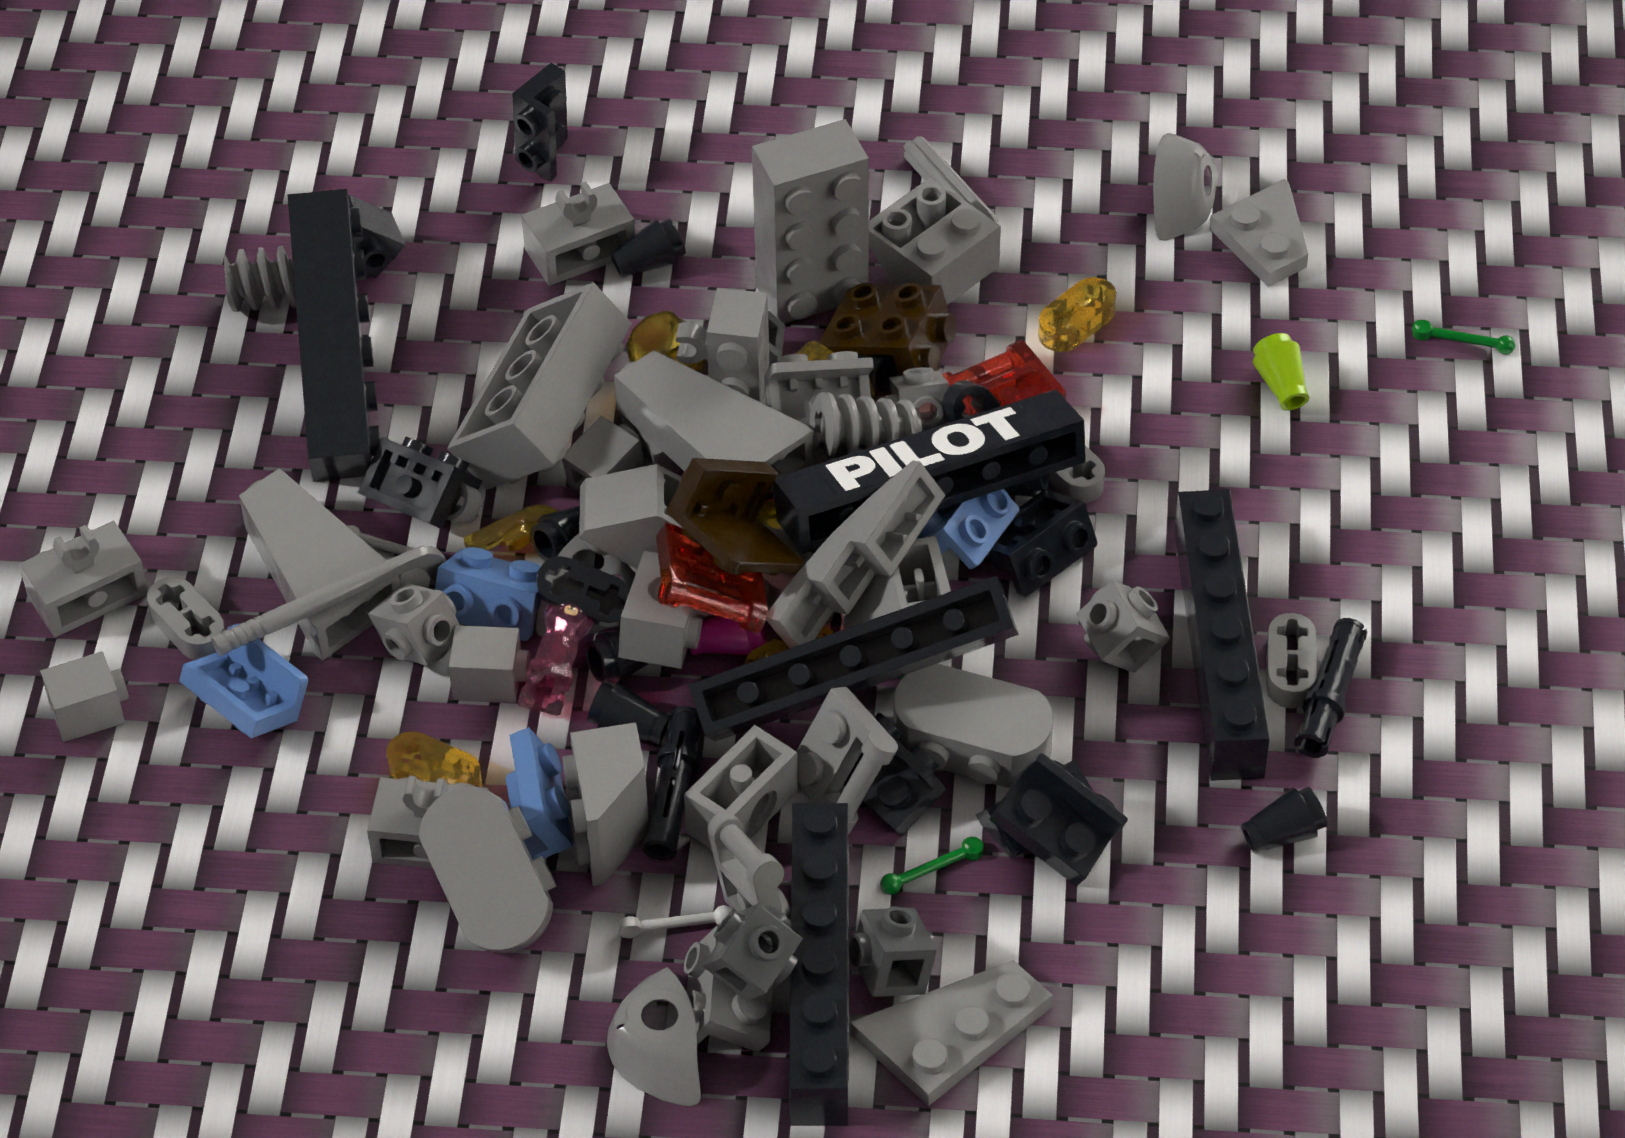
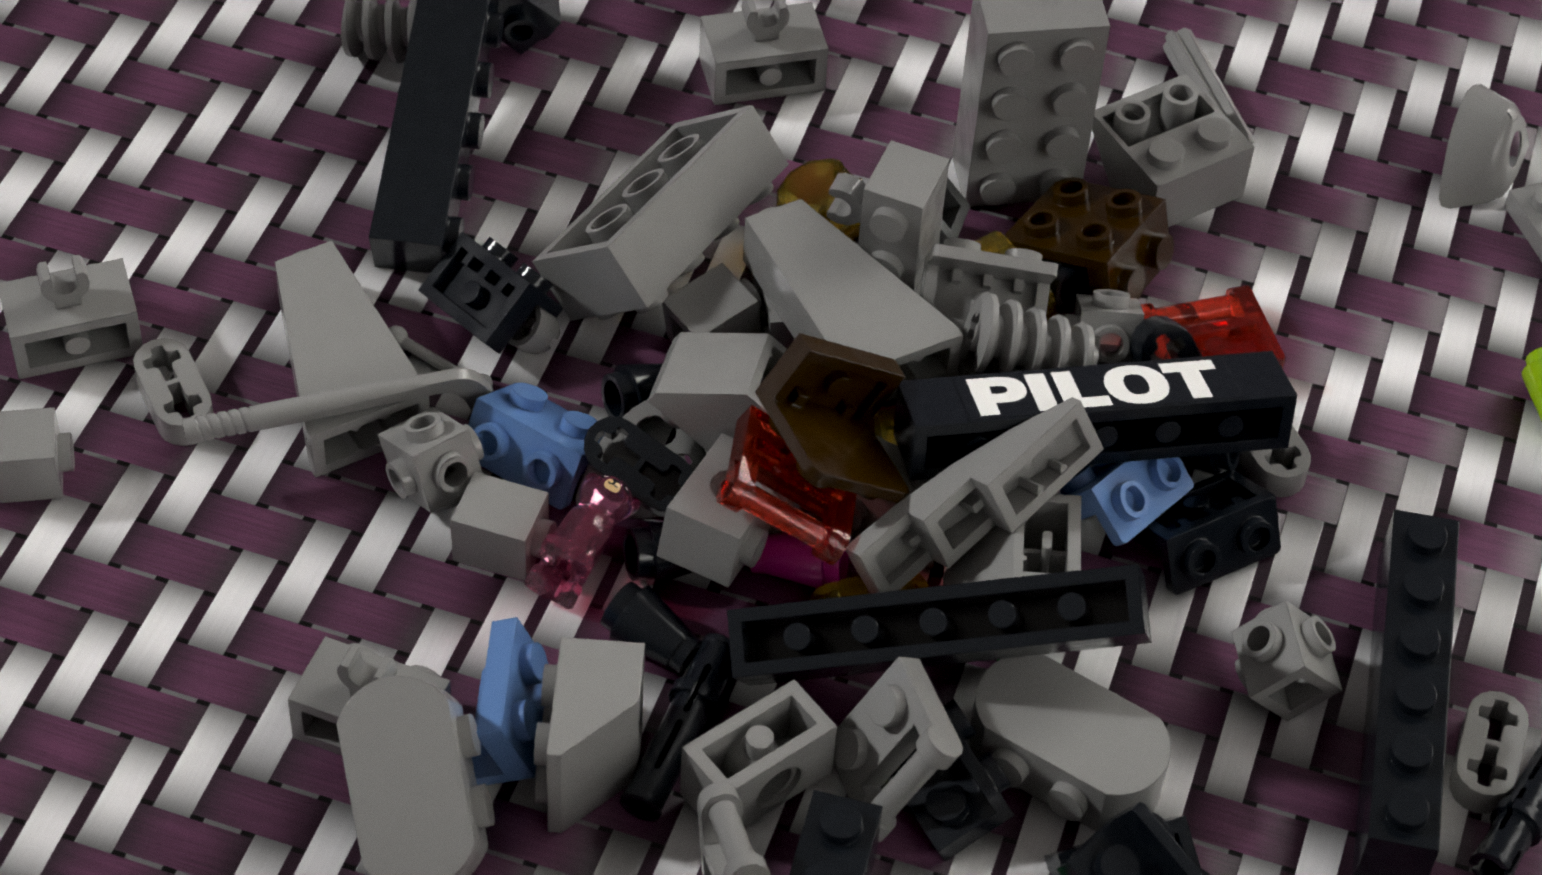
camera: 10 degrees right, 0 degrees up
medium blue bracket [179,624,308,739] -> none
clear yellow beam [386,731,483,787] -> none
clear yellow piece [463,504,558,552] -> none
black cone [610,218,686,278] -> none
clear yellow beam [1038,277,1117,352] -> none

